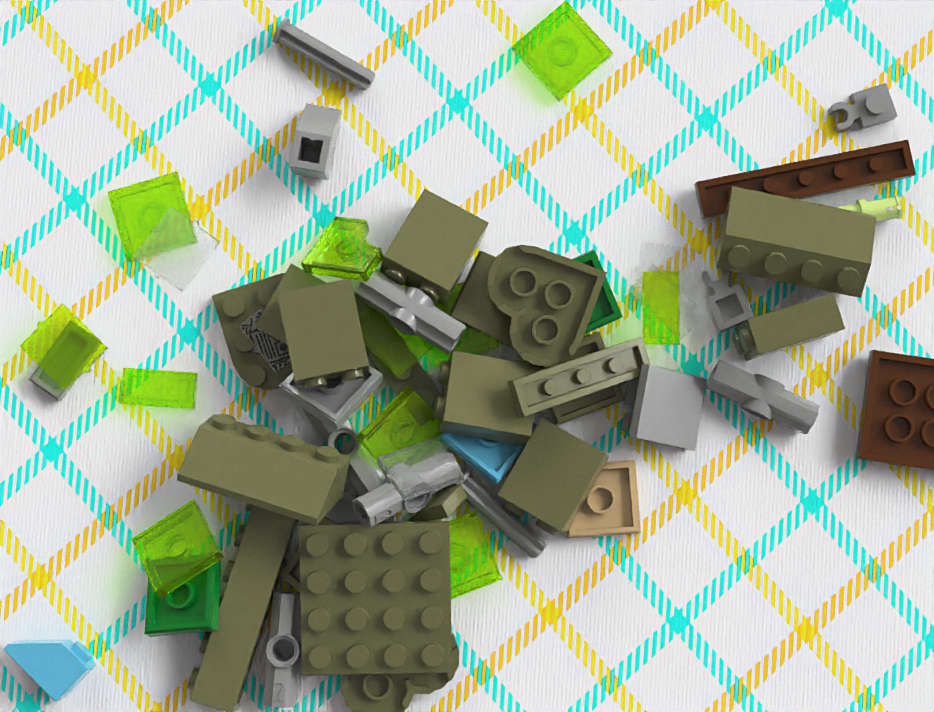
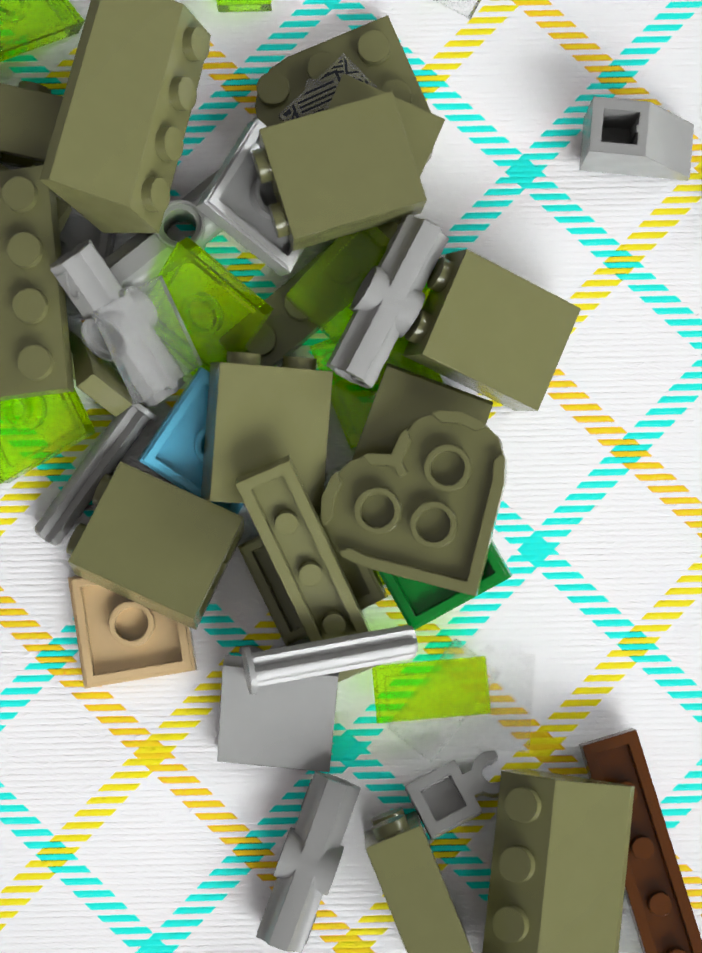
camera: 85 degrees right, 0 degrees up
clear neon green tile [301,216,384,282] -> none
none -> light grey axle [242,625,418,695]

